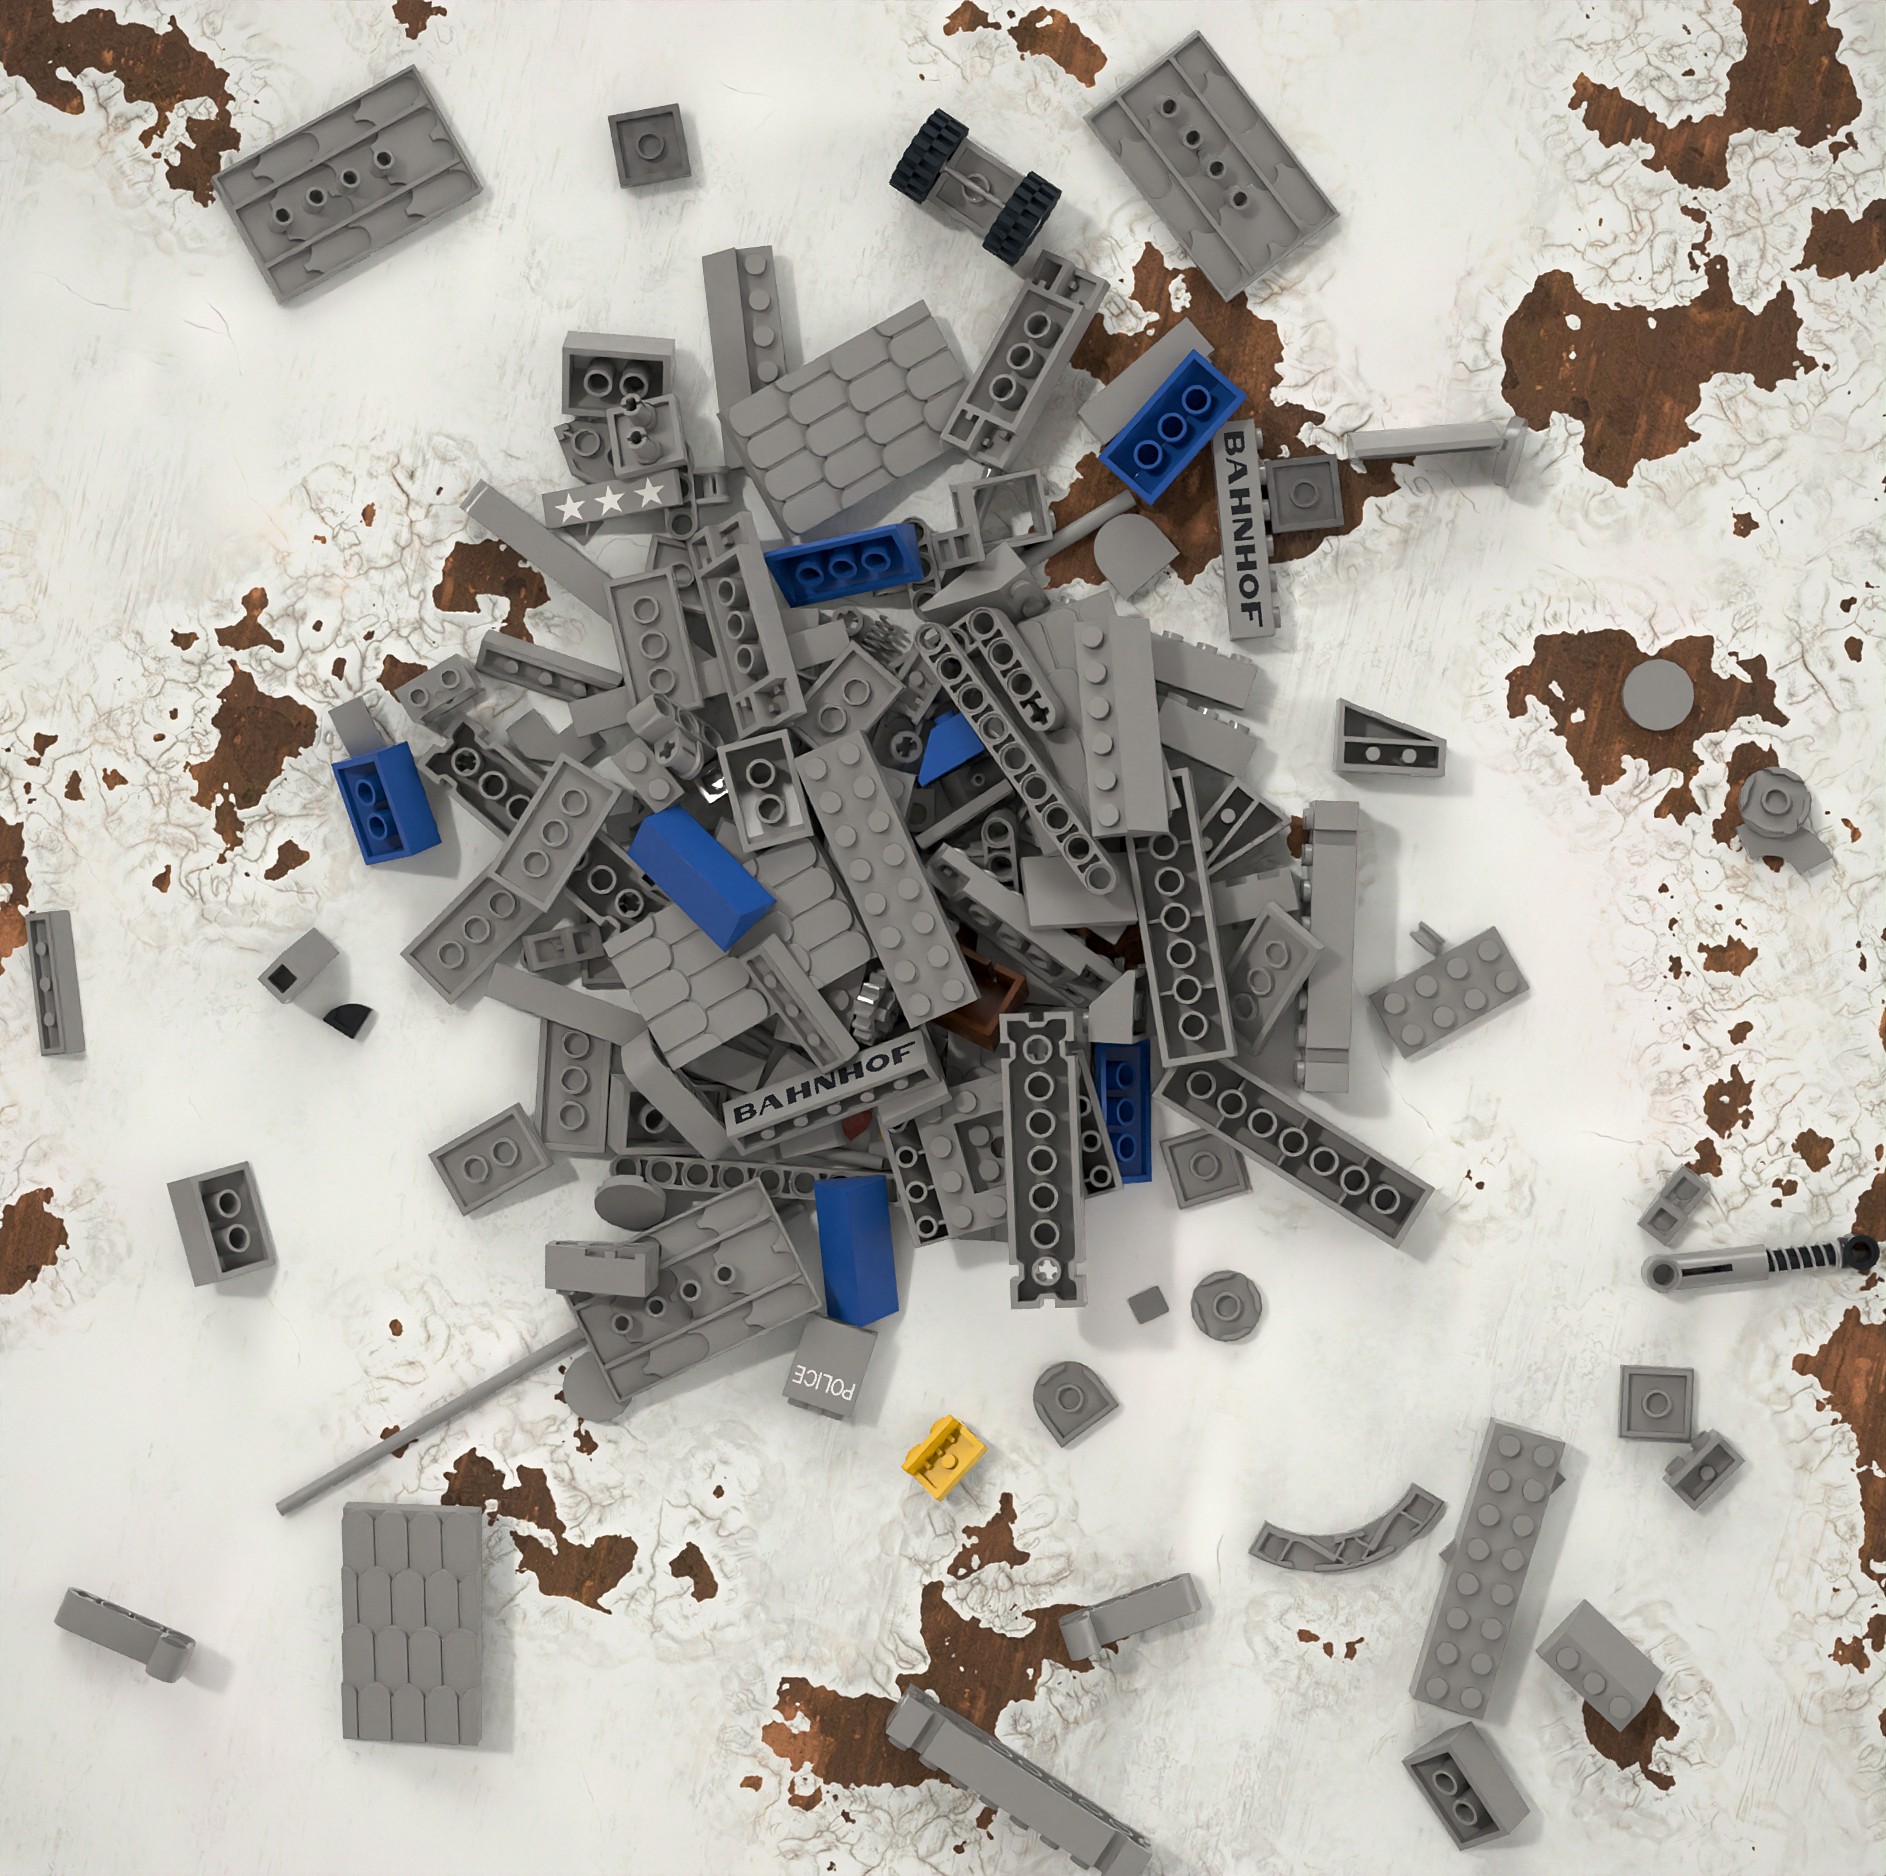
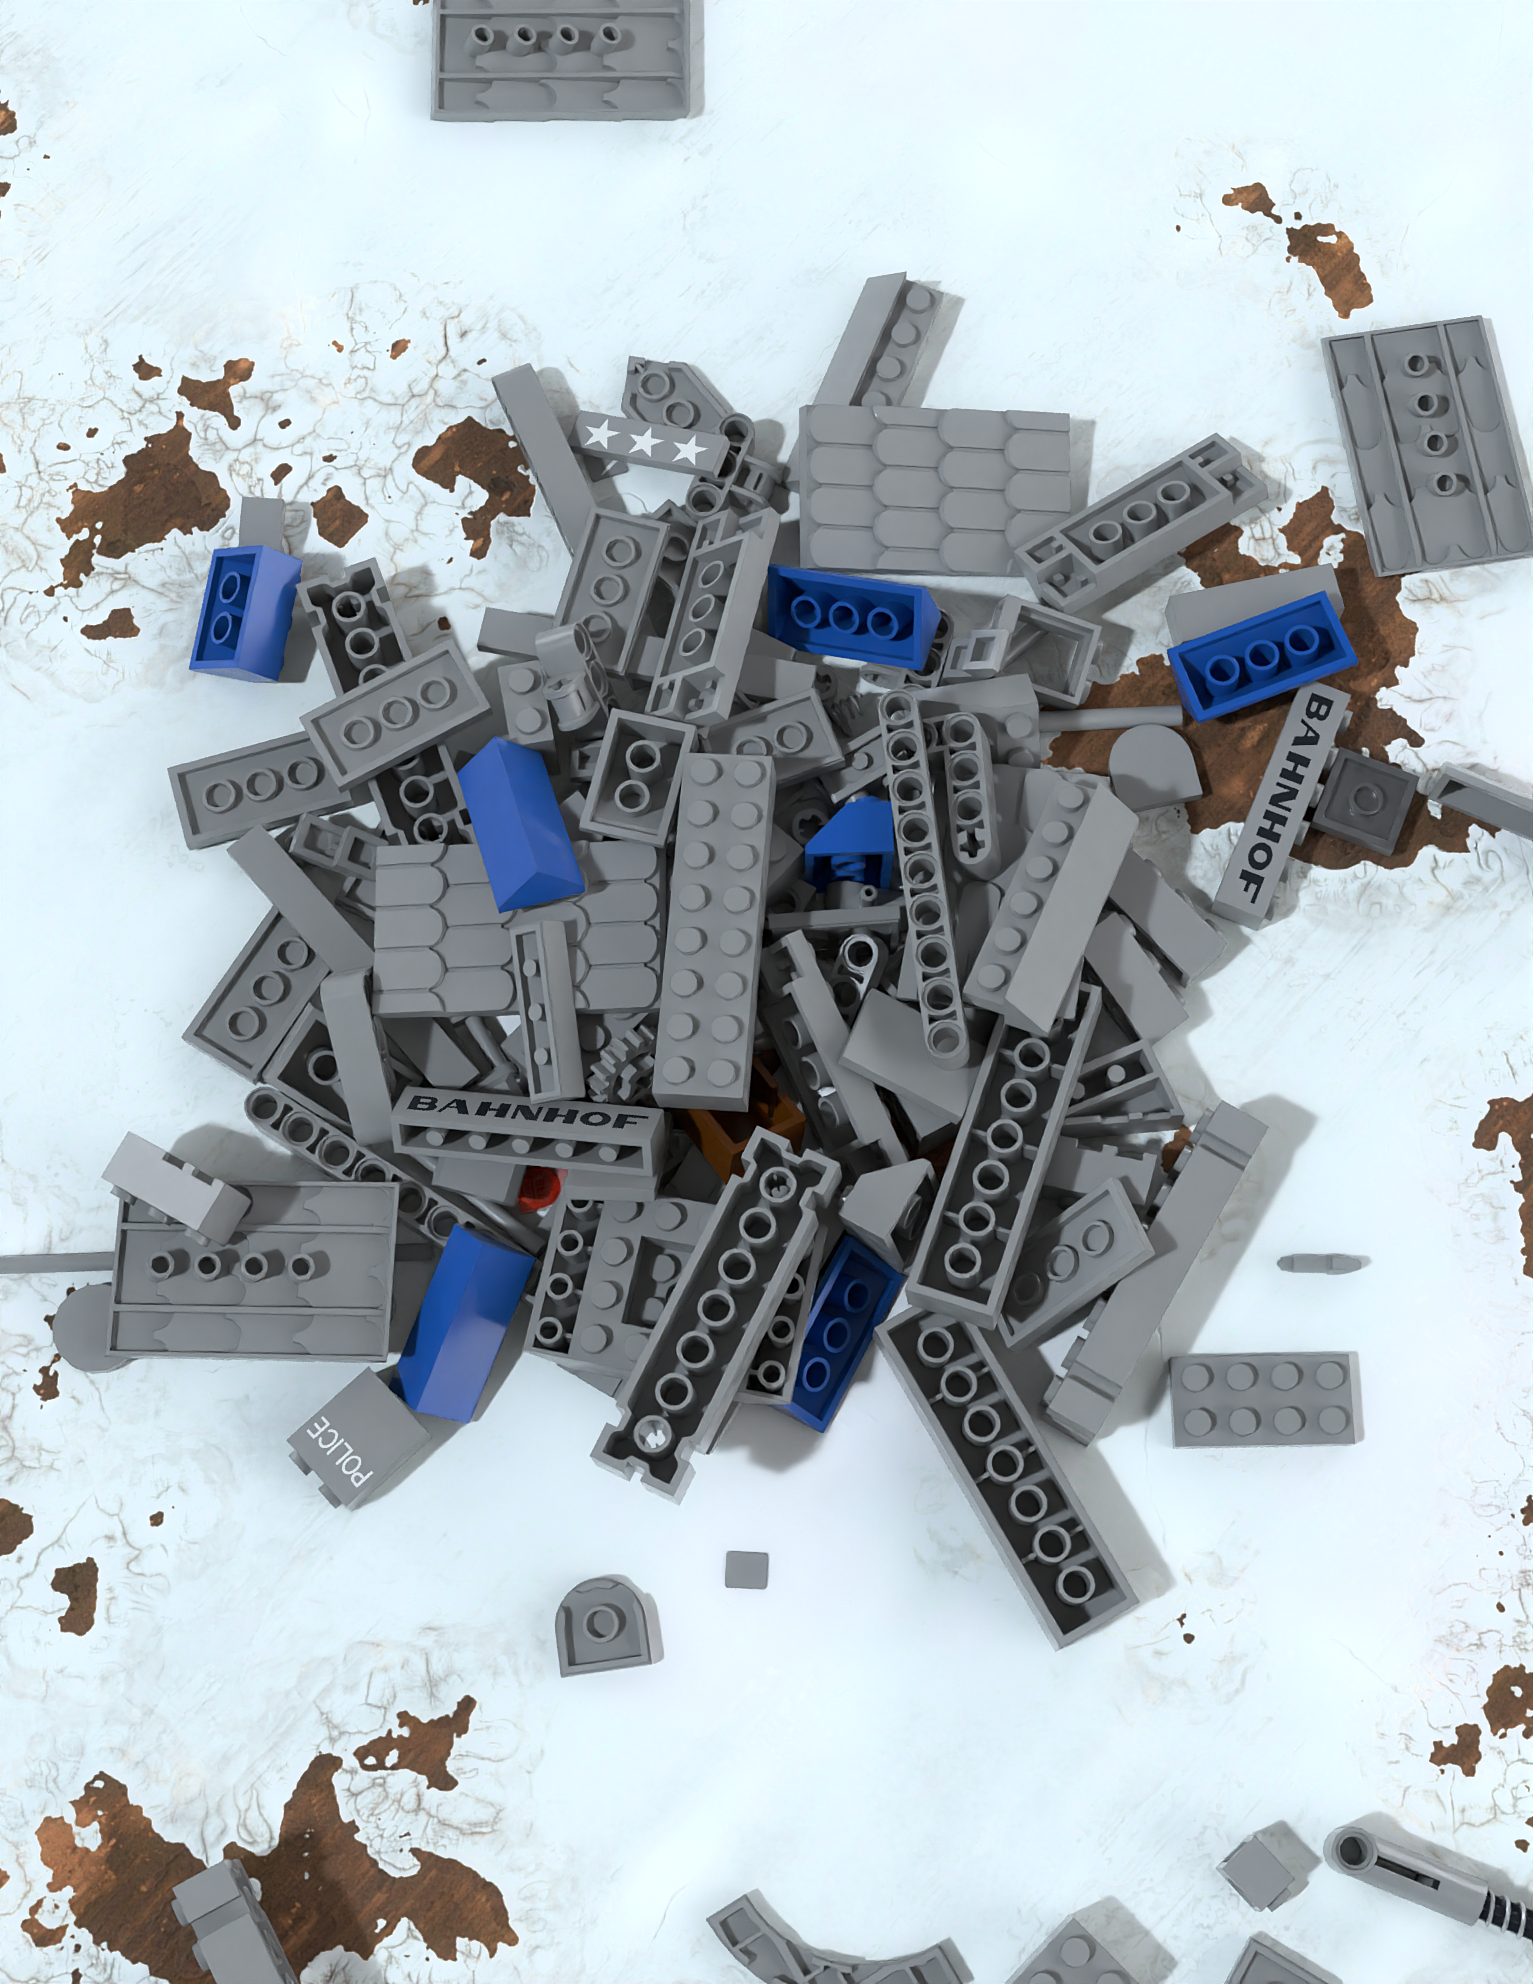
camera: 25 degrees right, 15 degrees down
light grey slope [257,927,340,1004] -> none
black tile [323,1003,373,1039] -> none
light grey window [394,653,485,726] -> none
light grey tile [428,1102,555,1217] -> none
light grey slope [474,629,623,702] -> none
light grey tile [505,708,606,763] -> none
light grey slope [562,331,675,418] -> none
light grey tile [594,1174,666,1229] -> none
light grey plate [606,393,688,481] -> none
flat silver plate [608,103,692,189] -> none
plate [889,108,1062,267] -> none
yellow bracket [901,1414,989,1502] -> none
light grey beam [1058,1573,1202,1661] -> none
light grey tile [1159,1128,1248,1210] -> none
light grey tile [1190,1269,1262,1342] -> none
light grey wedge [1333,698,1447,777] -> none
light grey bush [1409,921,1445,955] -> none
light grey slope [1637,1163,1711,1246] -> none
none -> light grey brick [1216,1835,1295,1912]
none -> light grey piece [1277,1254,1362,1275]

